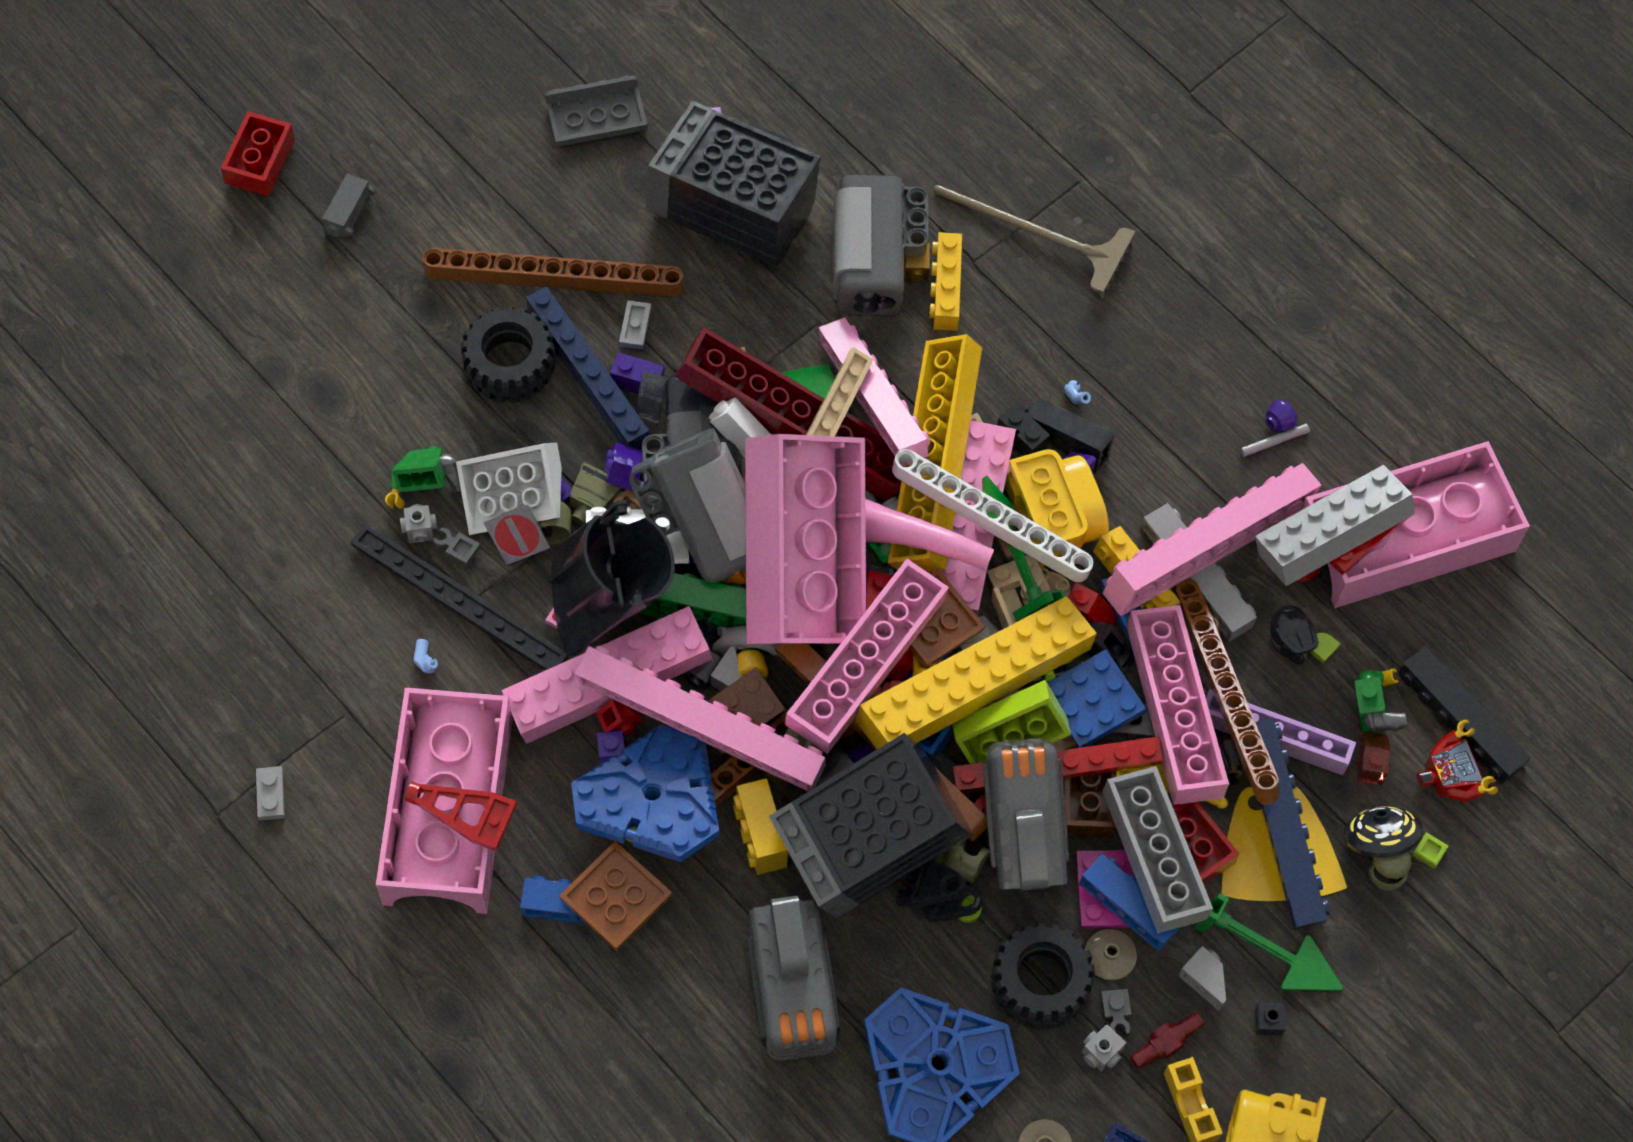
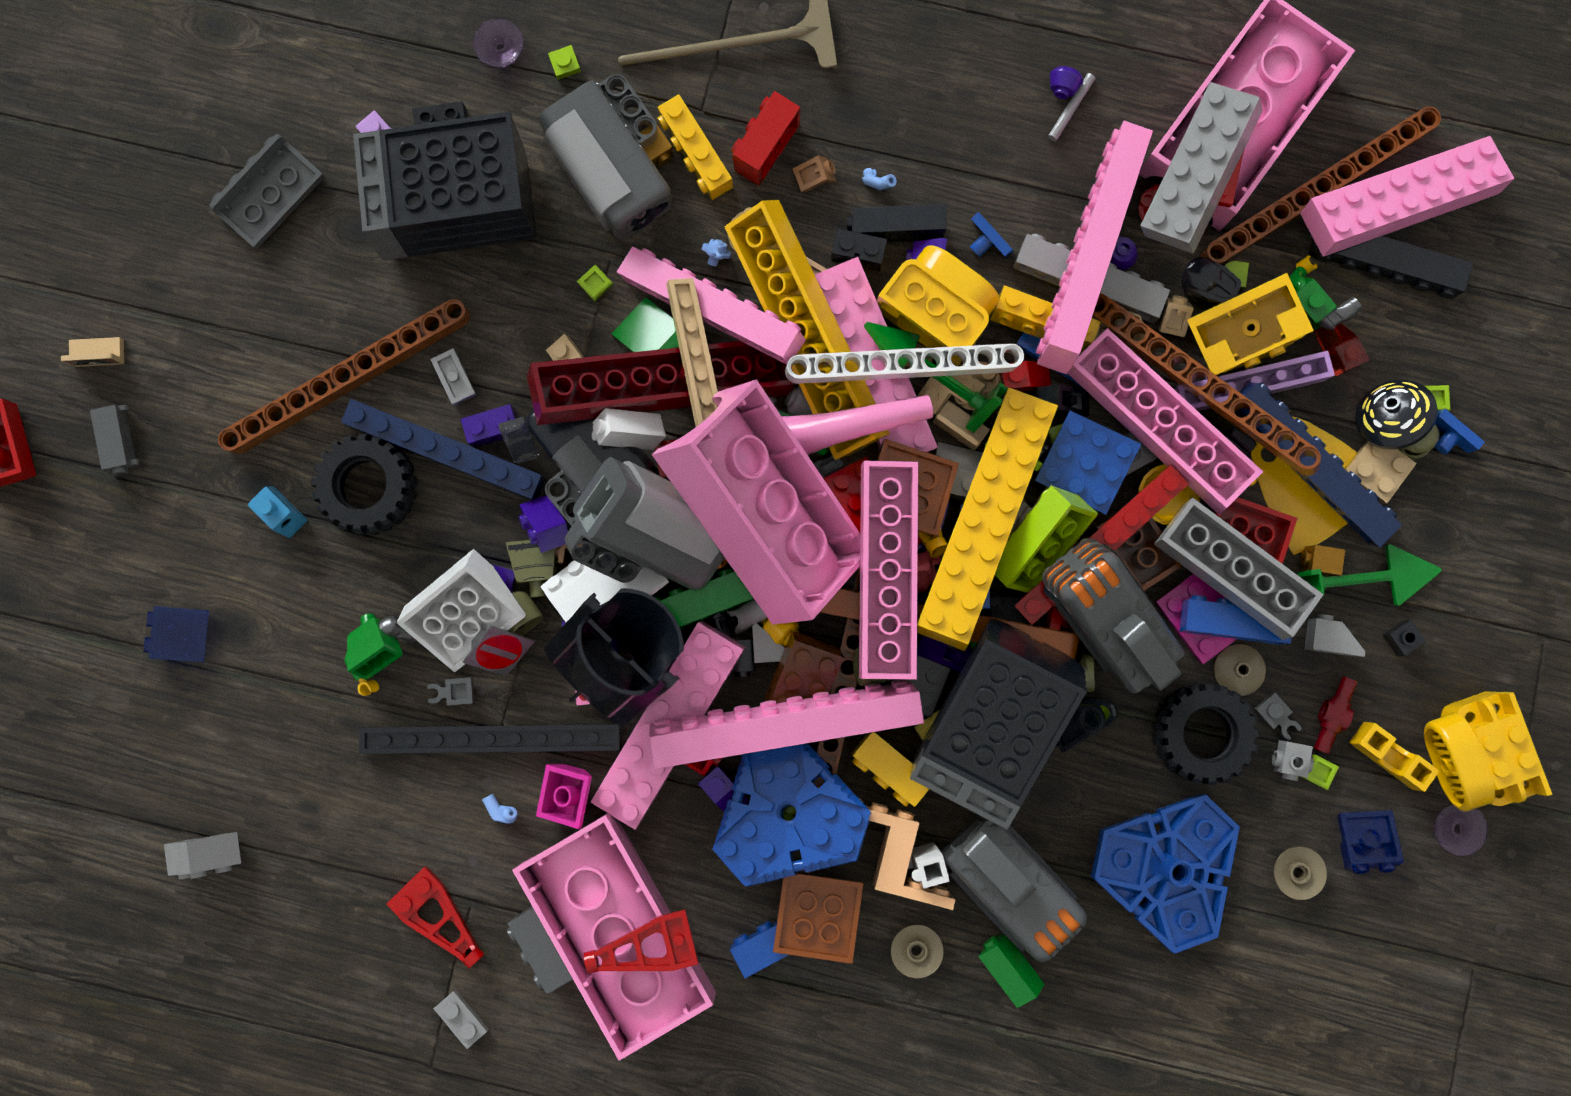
camera: 30 degrees left, 20 degrees up
light grey brick [400,504,437,544] -> none
torso [1417,720,1498,802] -> none
none -> tan panel [61,337,124,367]
none -> clear blue plate [143,606,209,662]
none -> light grey brick [164,832,241,879]
none -> dark azure torso [248,486,308,538]
none -> red plate [386,866,484,969]
none -> clear purple dish [473,18,524,68]
none -> dark grey brick [507,907,573,994]
none -> dark pink slope [536,764,592,829]
none -> lime plate [548,45,581,80]
none -> lime tile [577,265,613,301]
none -> light blue plant [702,239,731,266]
none -> red brick [731,91,800,186]
none -> medium nougat bracket [793,155,836,193]
none -> light nougat bracket [859,798,956,910]
none -> dark tan dish [891,924,943,978]
none -> white brick [908,842,949,888]
none -> blue tile [969,212,1014,259]
none -> green brick [978,934,1045,1008]
none -> dark purple cone [1110,236,1138,270]
none -> tan bracket [1159,295,1194,337]
none -> yellow brick [1187,273,1314,375]
none -> dark orange beam [1201,107,1441,265]
none -> bright pink brick [1300,136,1515,257]
none -> pearl gold brick [1300,545,1345,577]
none -> lime tile [1302,754,1339,790]
none -> tan plate [1346,441,1417,505]
none -> blue tile [1435,409,1485,454]

